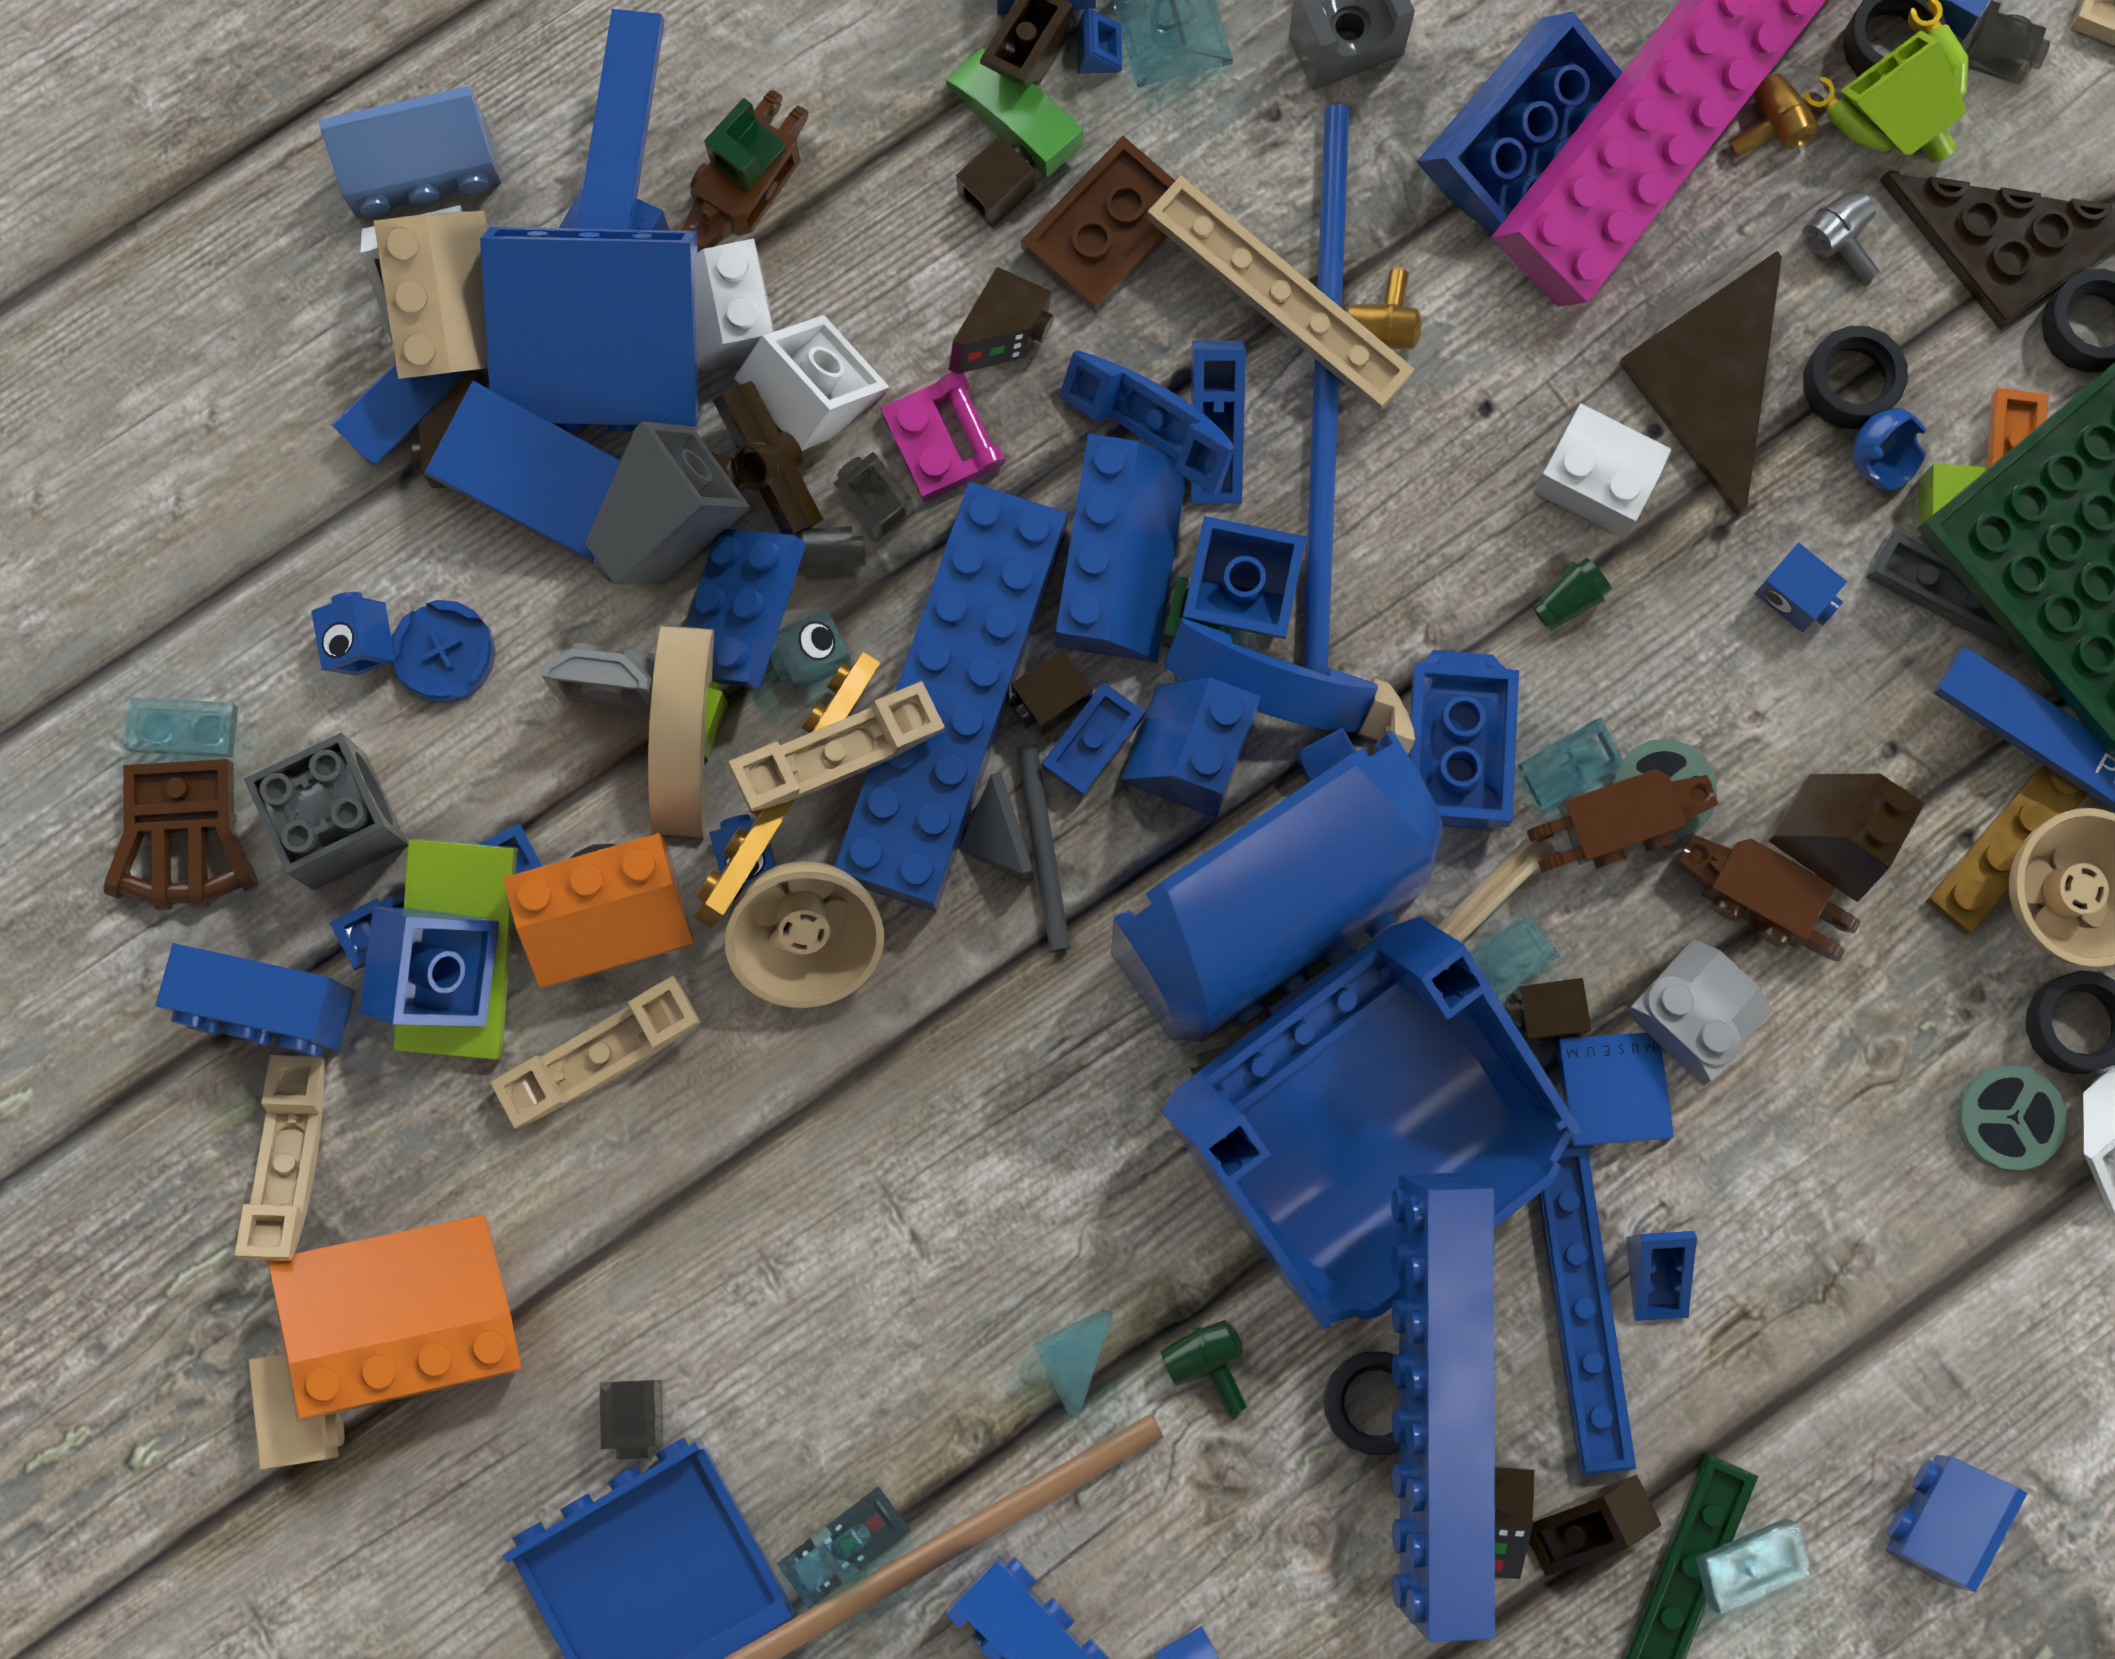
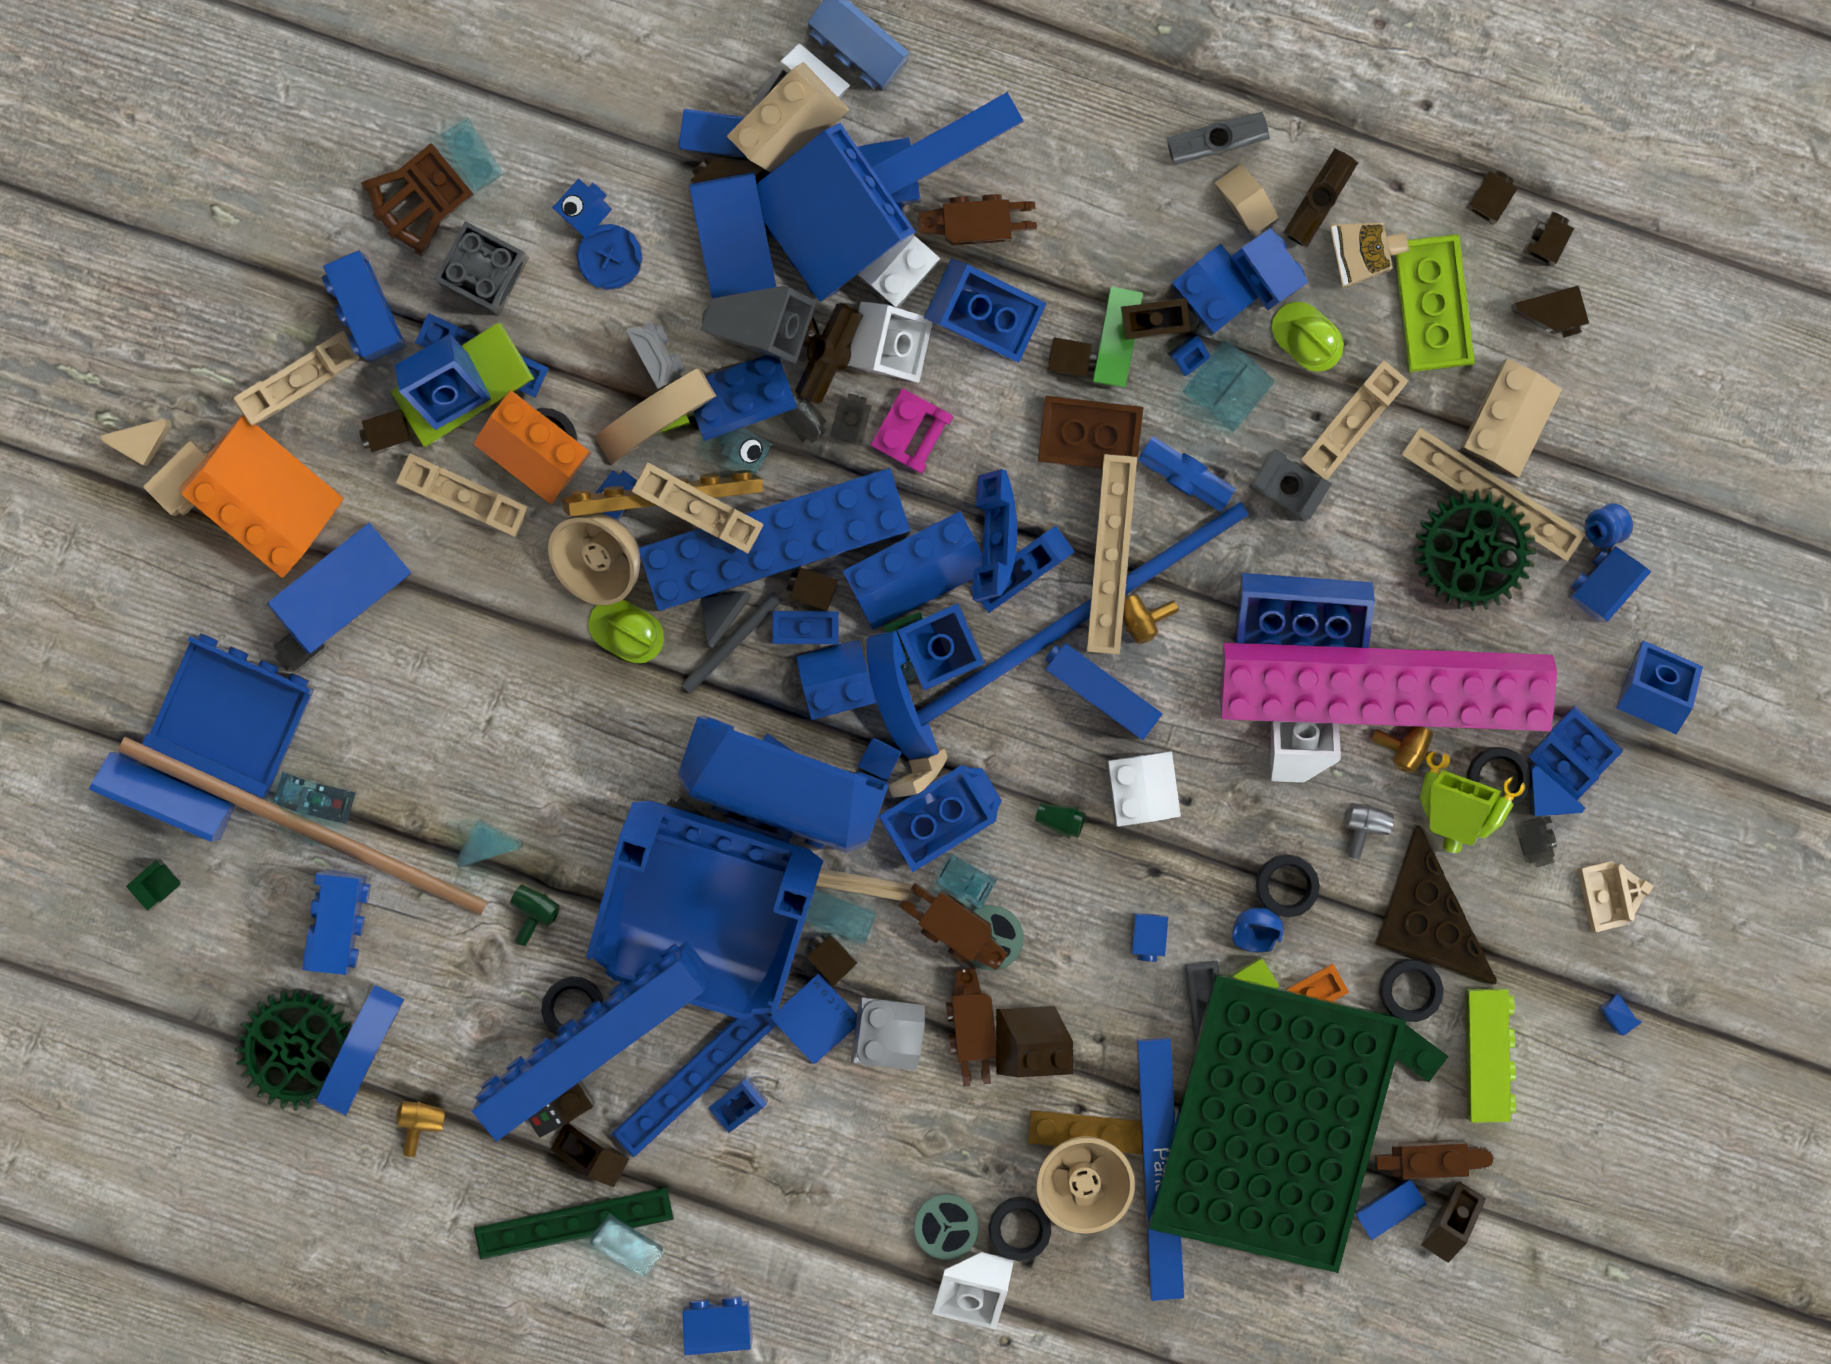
camera: 50 degrees right, 10 degrees up
dark green panel [704,98,786,192] -> none
dark brown slope [948,267,1054,374] -> none
dark brown tile [1619,251,1782,517] -> none
none -> tan slope [101,418,171,467]
none -> blue tile [267,522,411,655]
none -> dark brown brick [359,409,413,454]
none -> lime piece [589,600,664,663]
none -> blue slope [924,258,1047,363]
none -> blue slope [1044,643,1163,740]
none -> blue piece [1138,436,1236,513]
none -> white slope [1270,721,1341,782]

